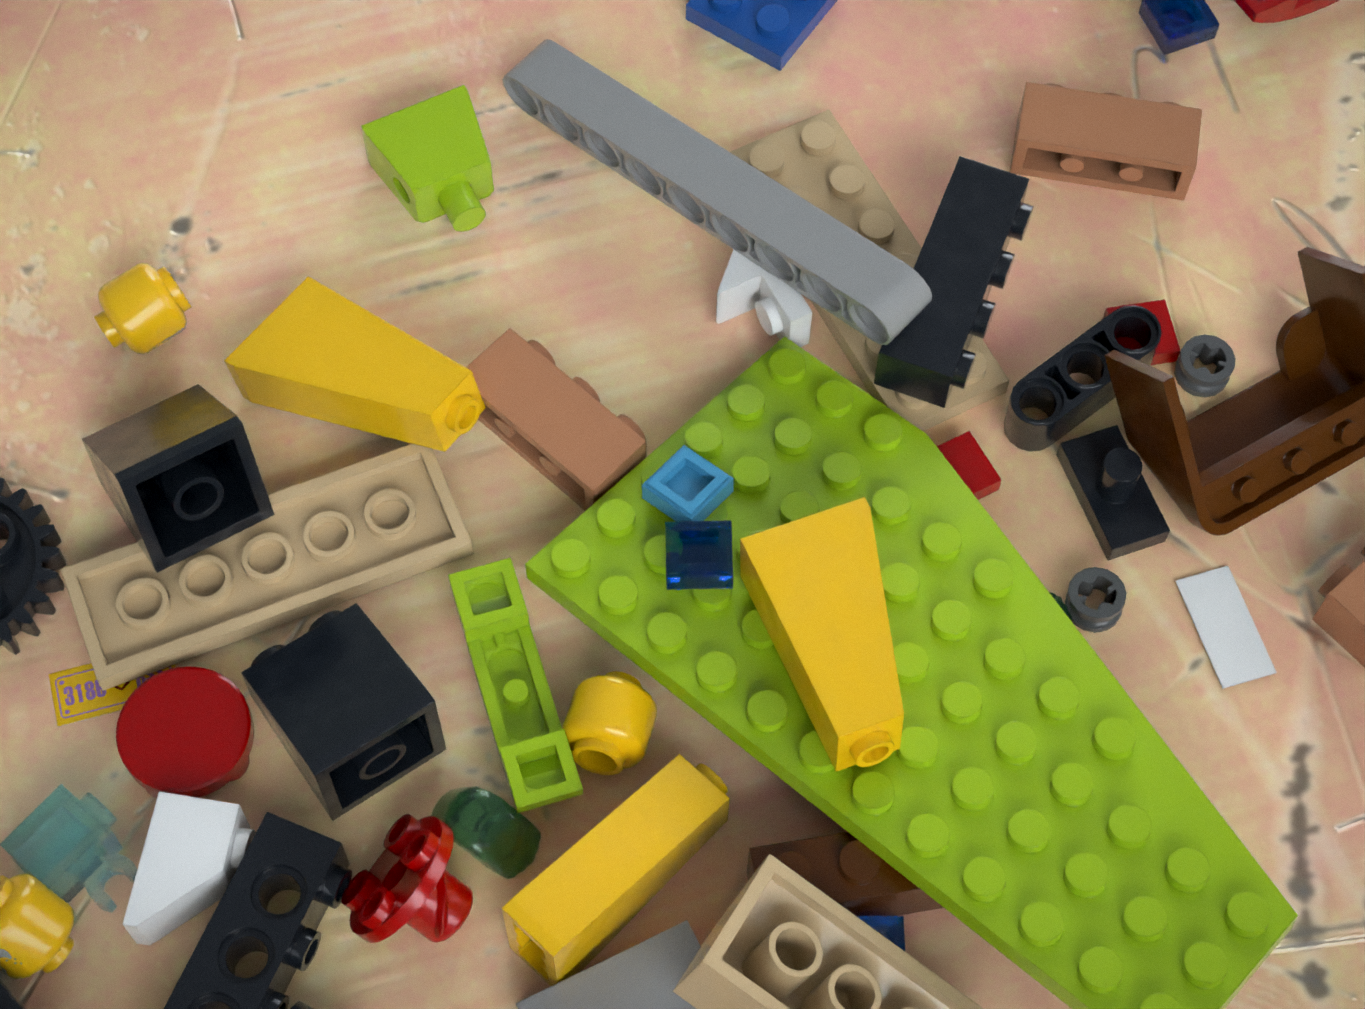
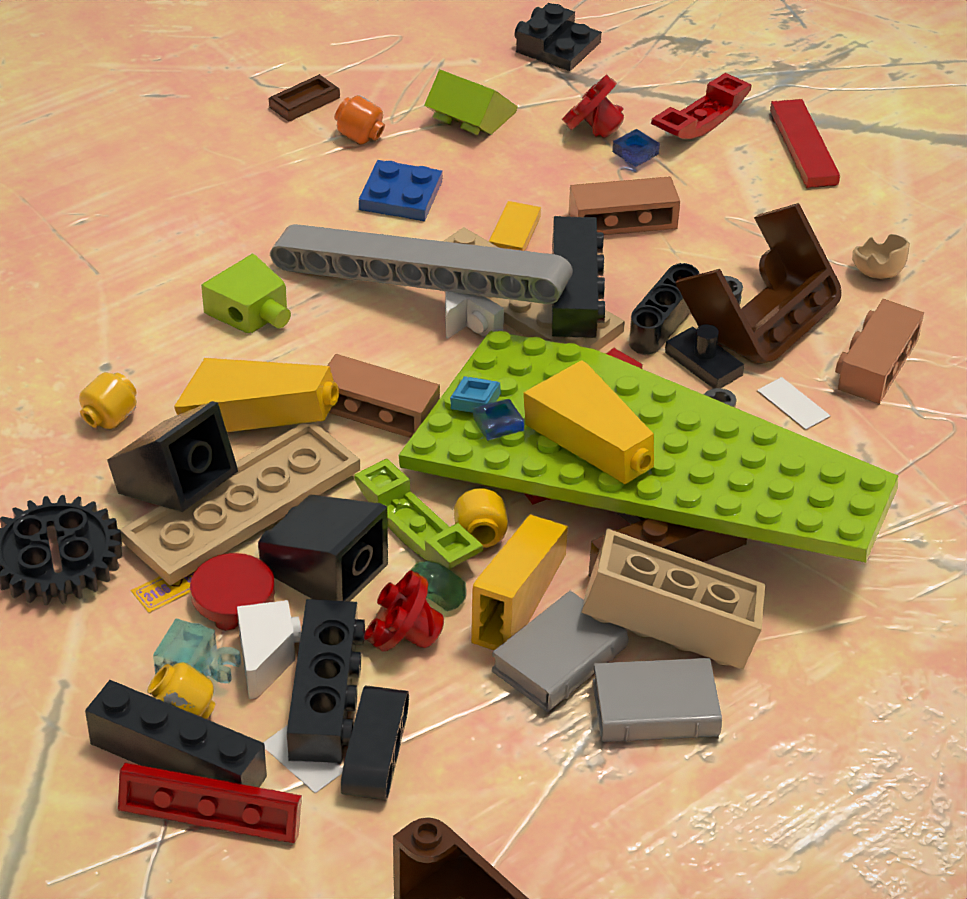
camera: 20 degrees left, 20 degrees down
none -> yellow tile [489,201,541,251]

